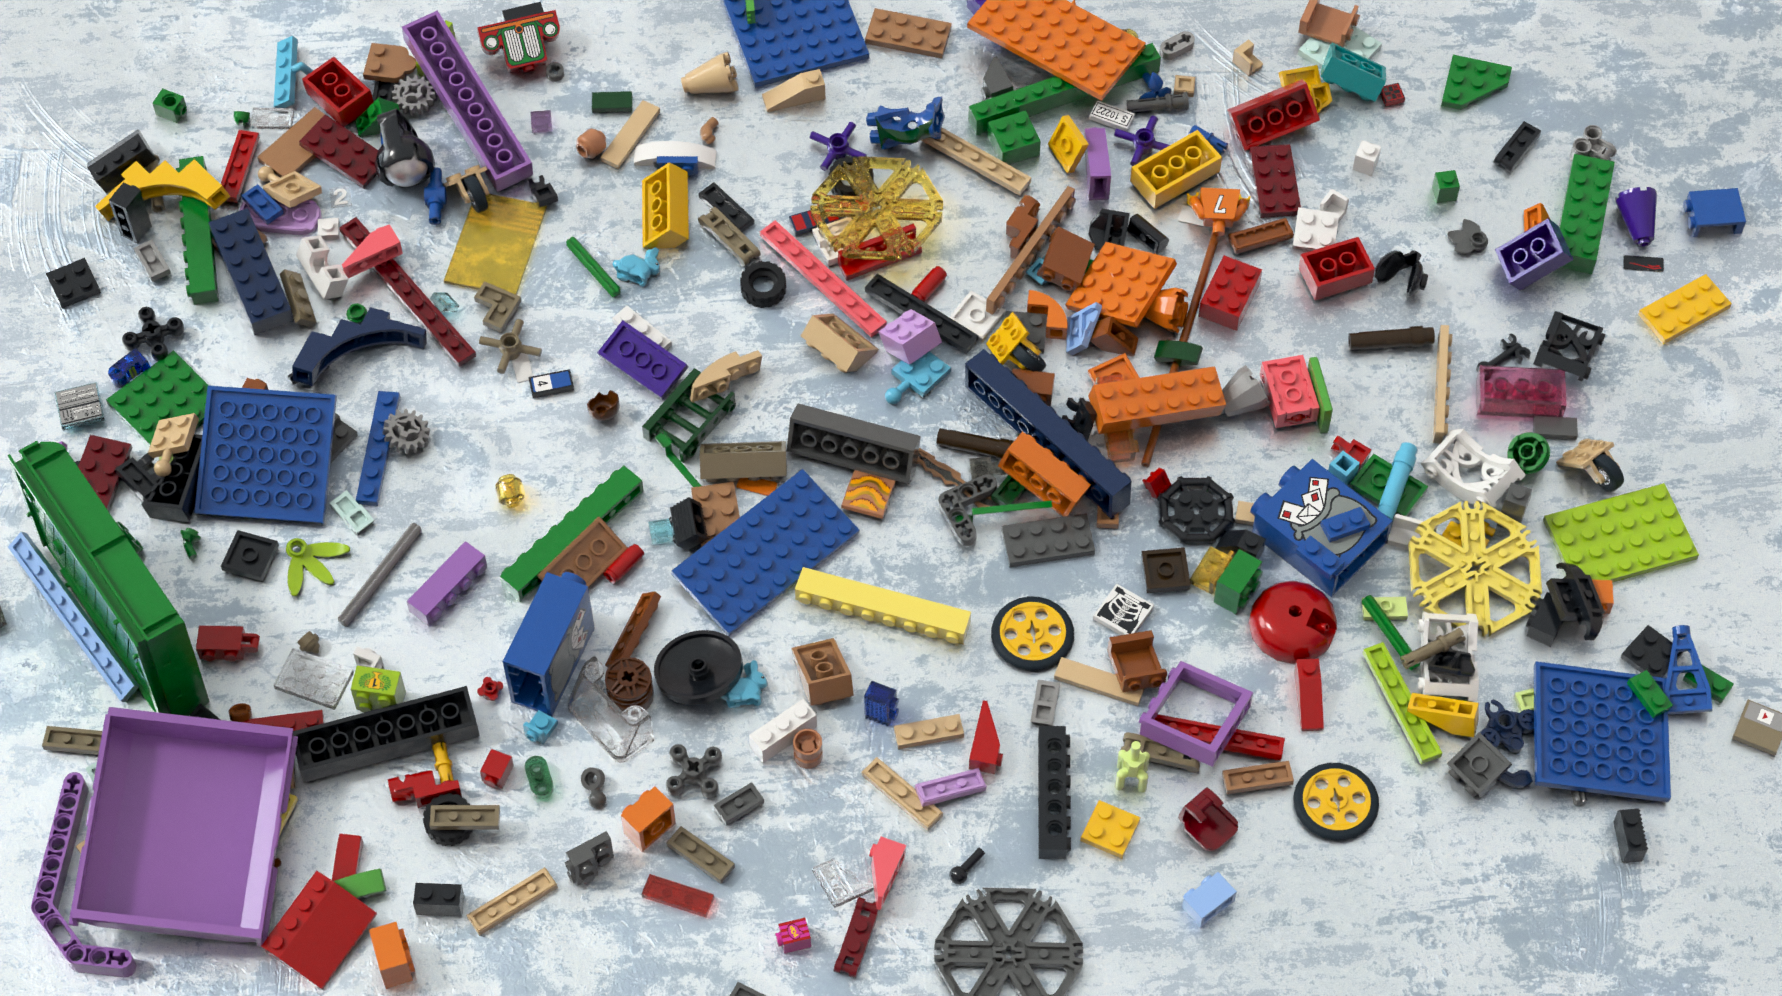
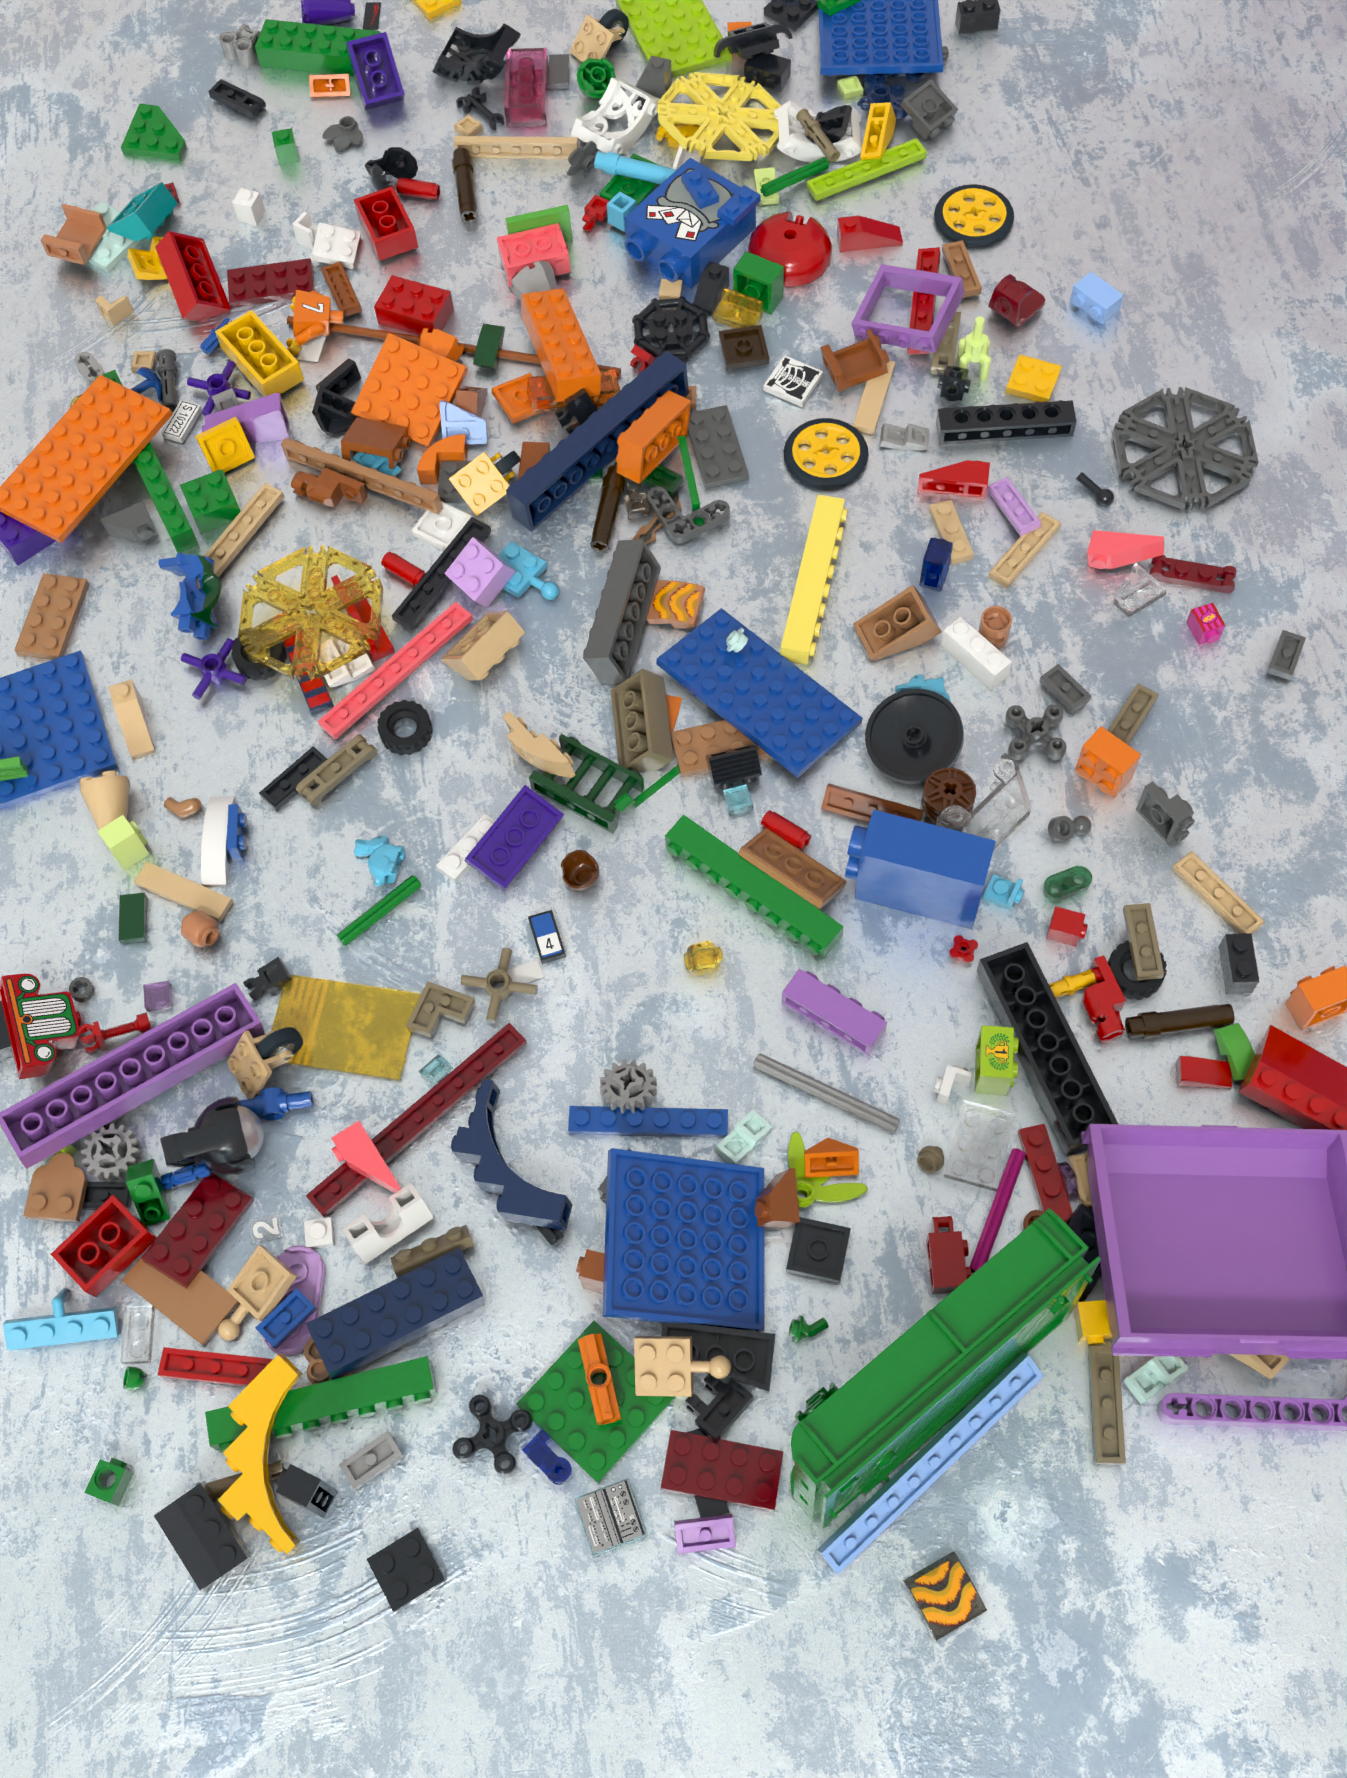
camera: 90 degrees left, 5 degrees up
green plate [346,303,367,324] -> none
clear red tile [641,874,714,918] -> none
yellow slope [642,162,689,249] -> none
none -> red bar [78,1012,151,1054]
none -> yellowish green brick [97,815,149,871]
none -> light grey plate [211,388,239,412]
none -> red piece [396,178,440,200]
none -> tan tile [454,114,483,136]
none -> dark grey plate [567,141,596,176]
none -> orange piece [578,1334,621,1425]
none -> light aqua plate [726,628,748,653]
none -> dark orange slope [755,1168,800,1228]
none -> orange slope [804,1137,859,1178]
none -> black brick [937,366,971,401]
none -> dark pink axle [970,1148,1026,1273]
none -> dark brown piece [1125,1004,1235,1039]

